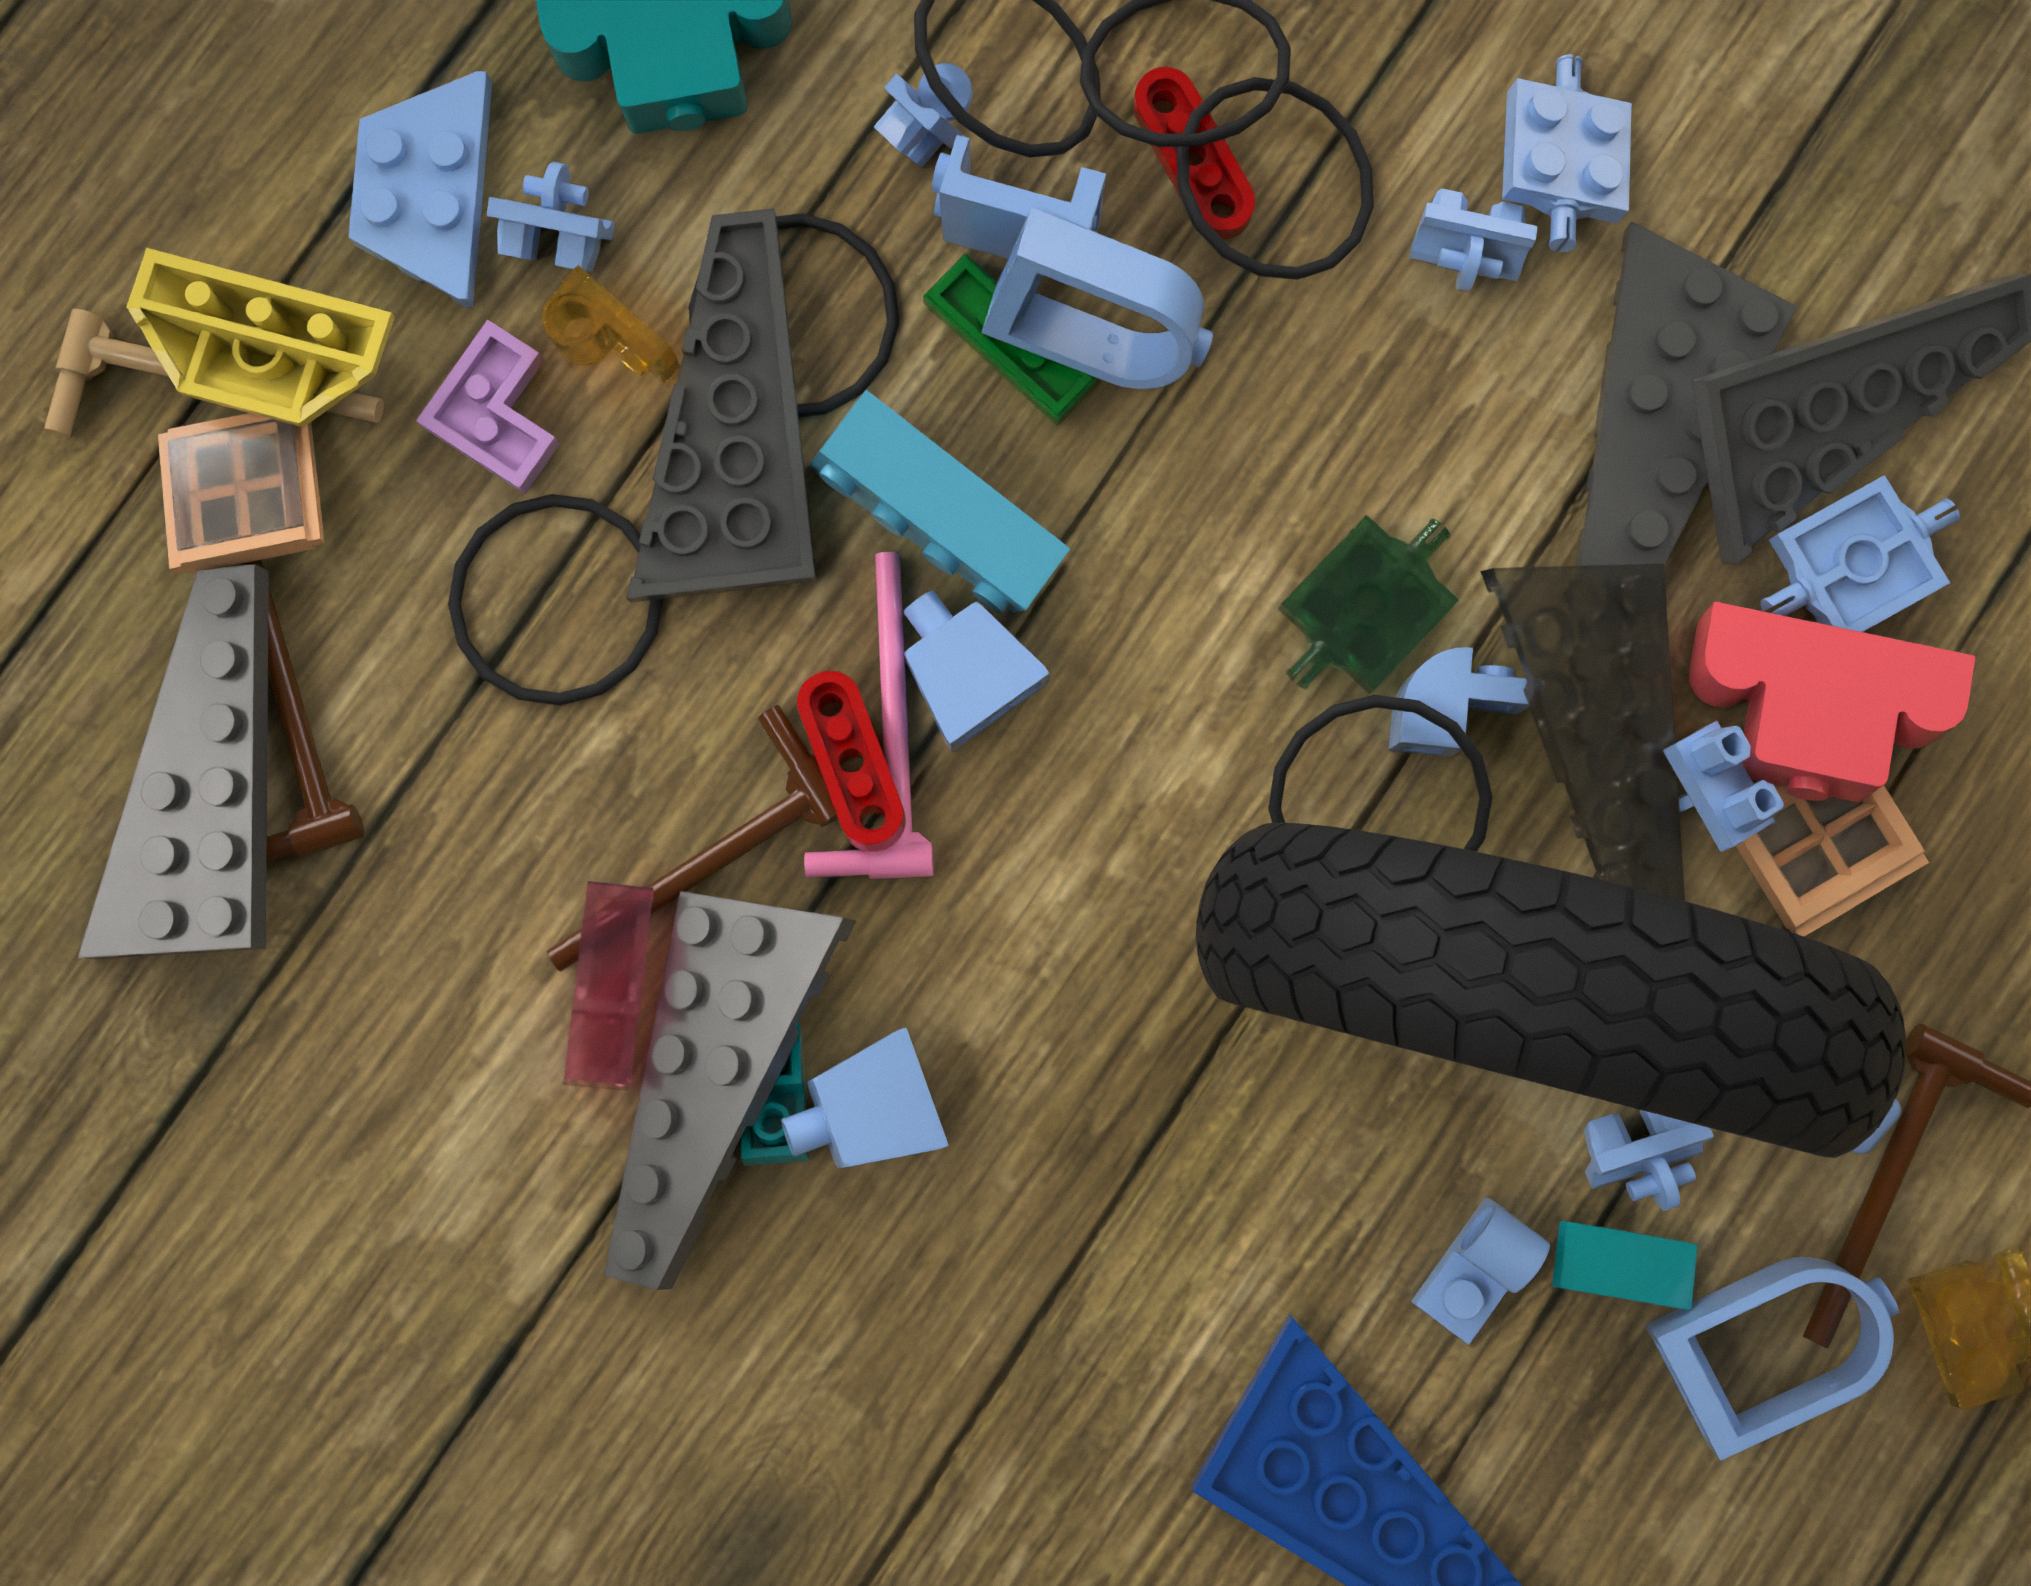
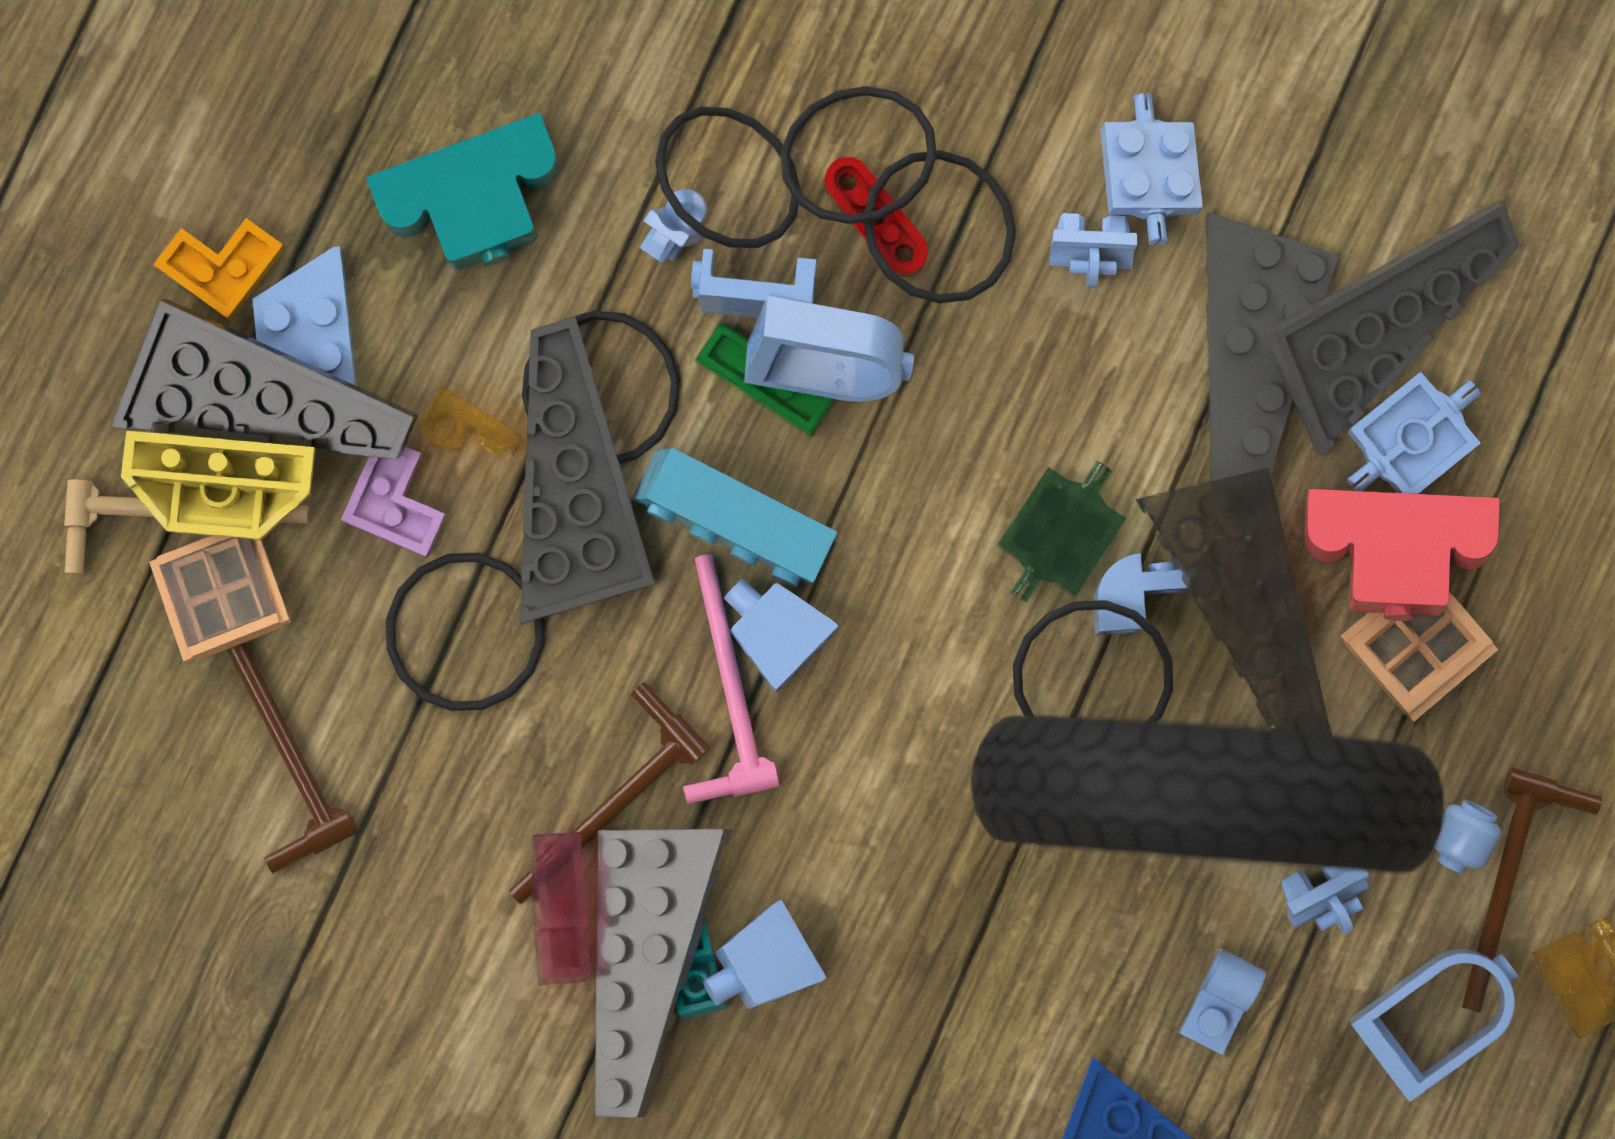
camera: 10 degrees left, 0 degrees up
wing [78,564,269,959] -> none
light blue hips [487,161,615,272] -> none
red plate [797,671,906,852] -> none
teal slope [1552,1221,1698,1310] -> none
light blue hips [1663,721,1784,852] -> none
none -> wing [111,299,419,459]
none -> light orange plate [153,218,286,322]

